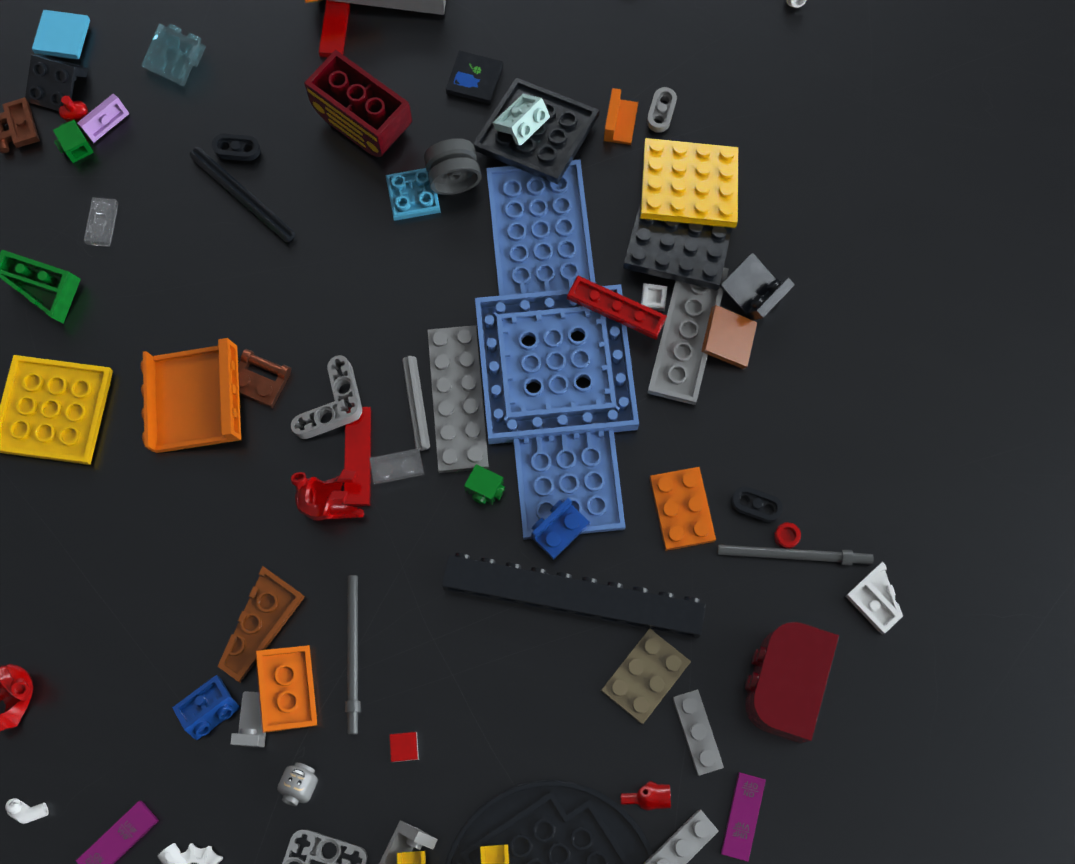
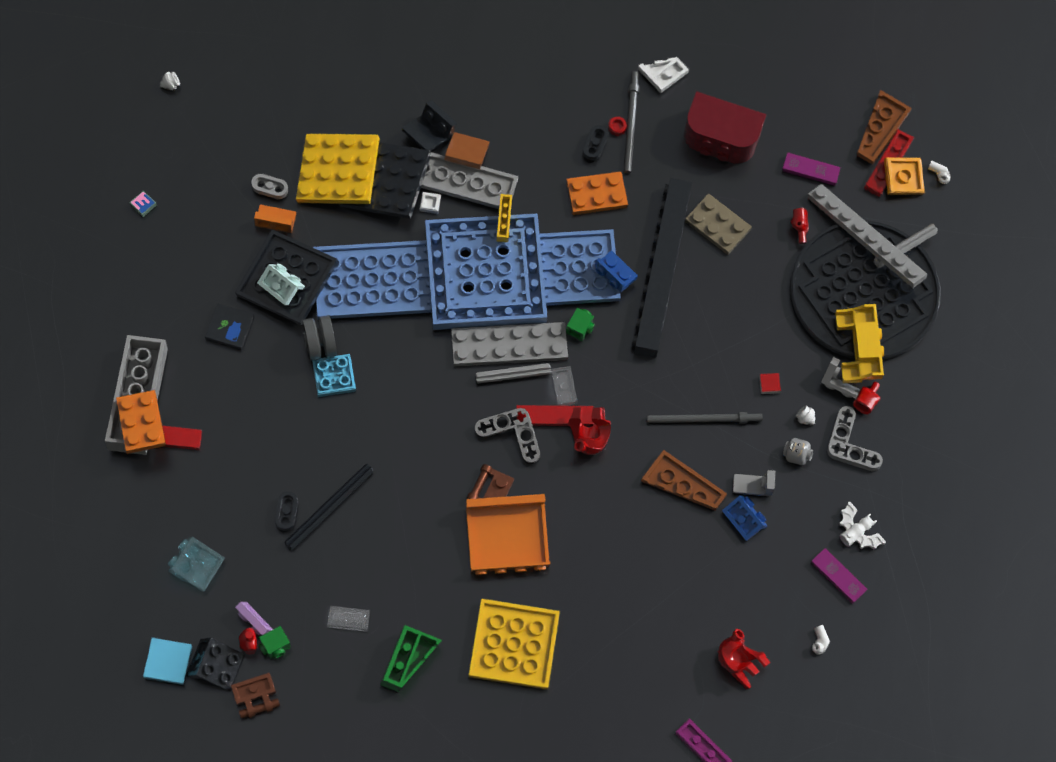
camera: 95 degrees left, 5 degrees down
orange plate [255,645,317,733] -> none
dark red brick [304,50,412,157] -> none
red tile [567,276,667,340] -> none
light grey plate [672,689,724,776] -> none
none -> yellow piece [496,194,512,243]
none -> white plate [796,405,815,425]

